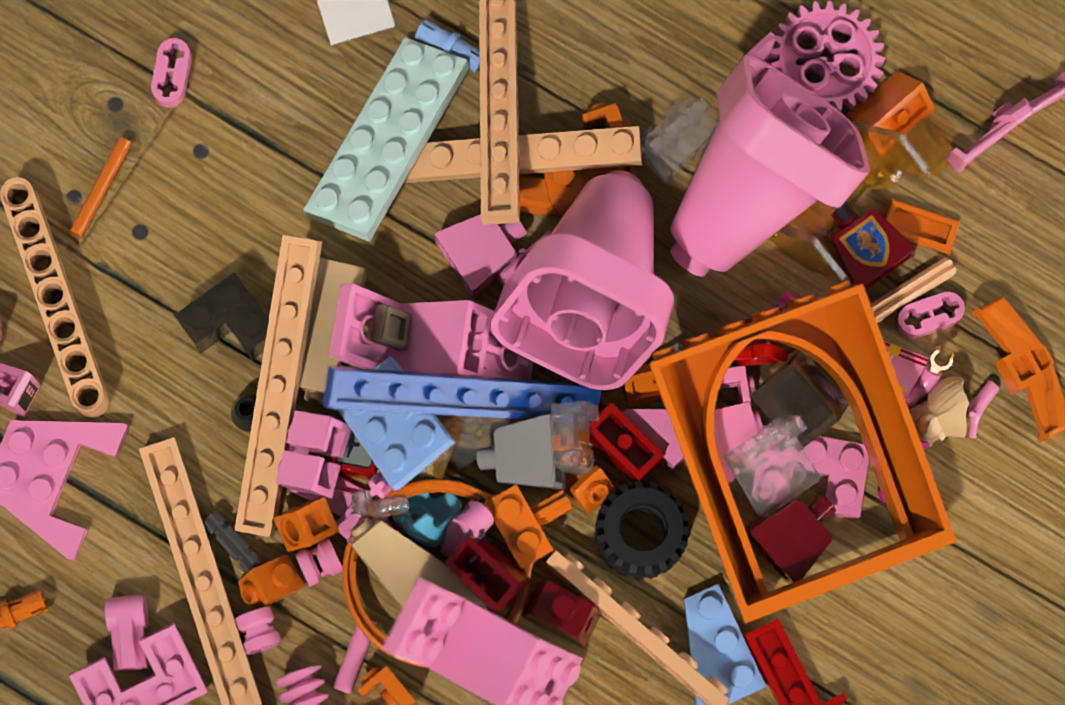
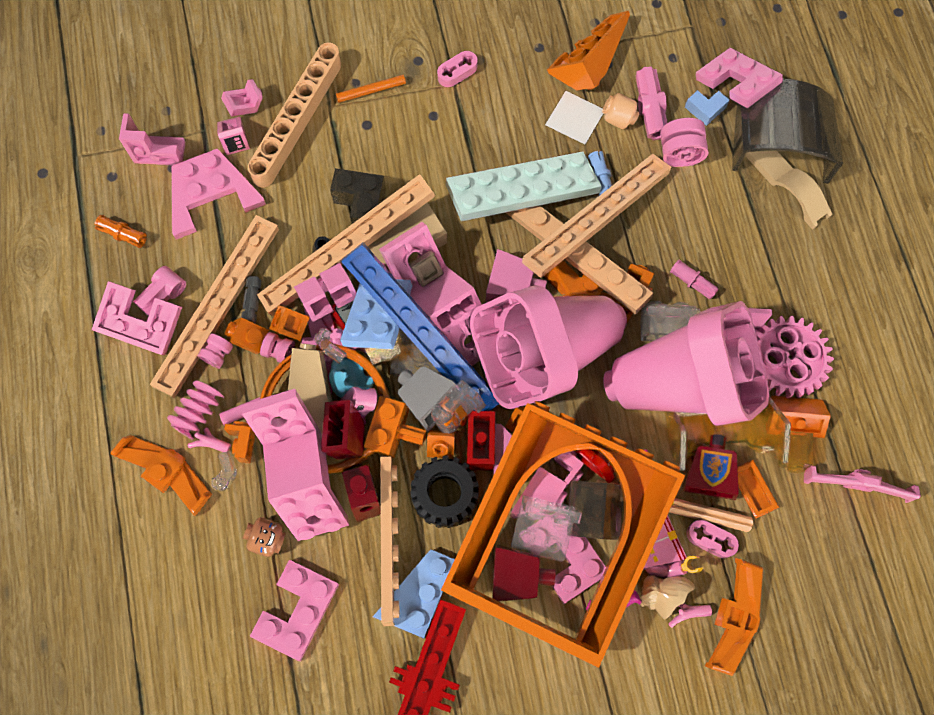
camera: 50 degrees right, 5 degrees down
none -> bright pink axle [670,259,718,299]

